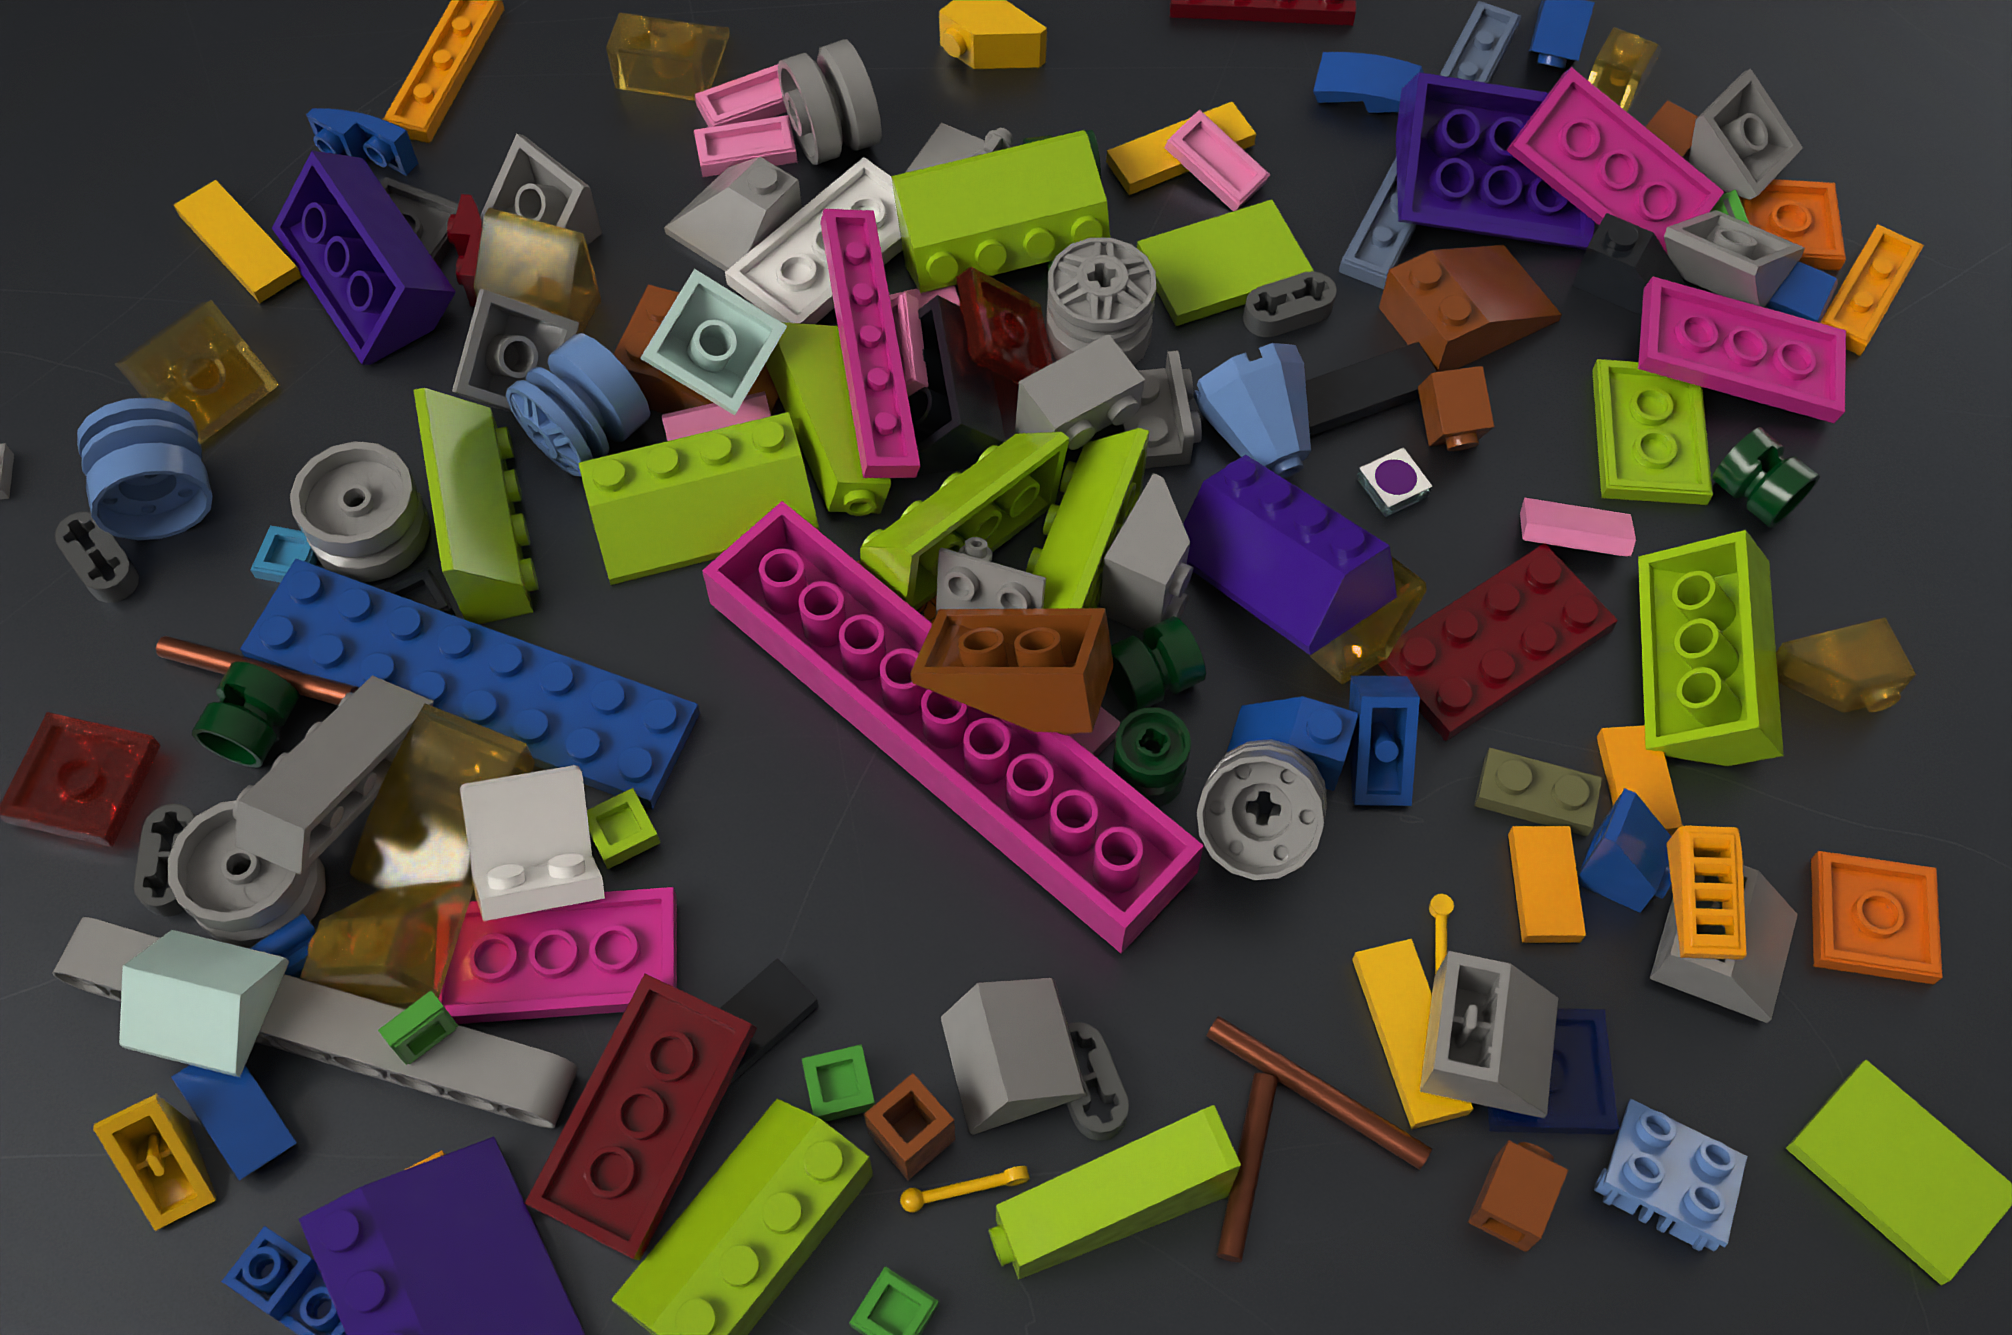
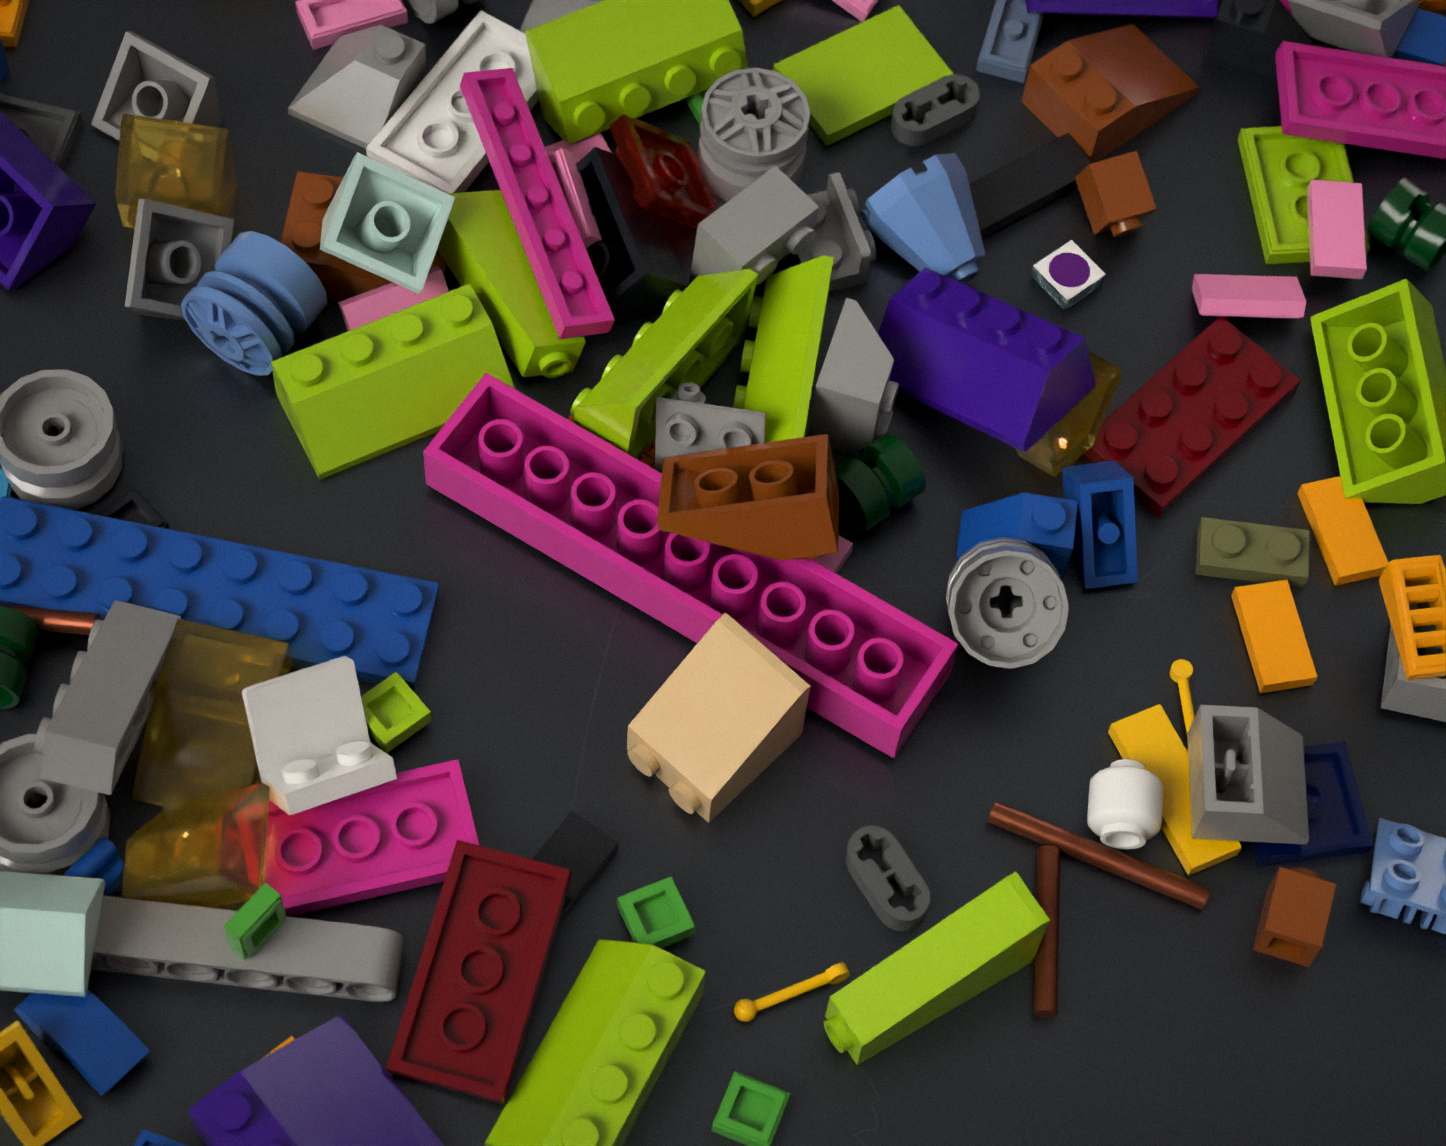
camera: 15 degrees left, 0 degrees up
lime slope [413,388,539,625] -> none
dark red slope [447,194,495,307] -> none
dark orange brick [864,1073,956,1181] -> none
light grey slope [941,978,1087,1135] -> none
dark green wheel [1112,707,1191,808] -> none
blue slope [1577,788,1671,913] -> none
none -> tan slope [627,612,810,823]
none -> white head [1087,759,1164,849]
none -> bright pink tile [1307,180,1367,279]

